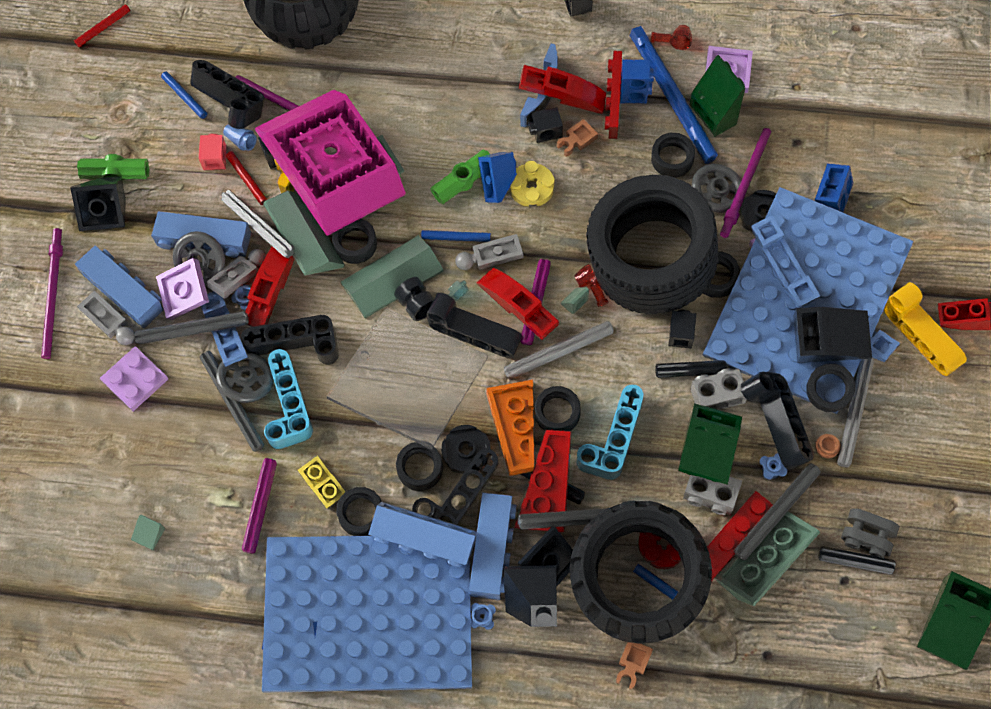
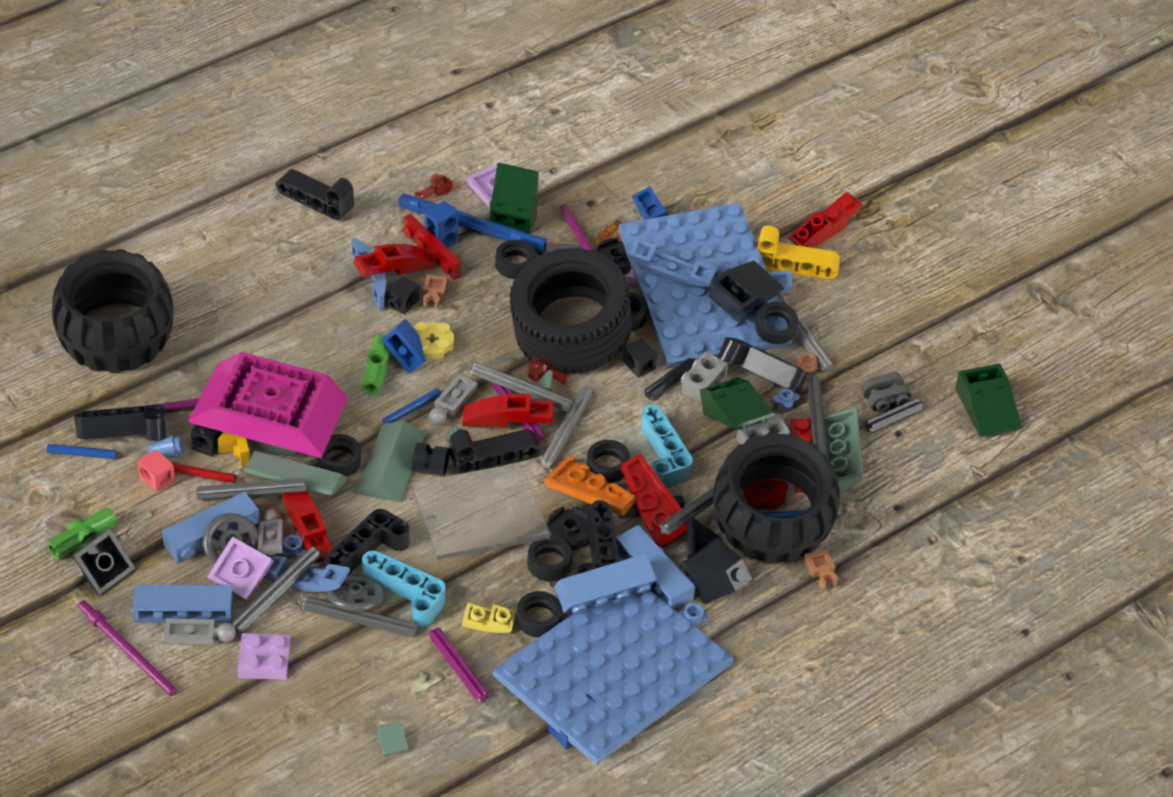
camera: 50 degrees left, 20 degrees down
none -> dark grey axle [471,362,574,412]
none -> clear orange bar [593,220,622,245]

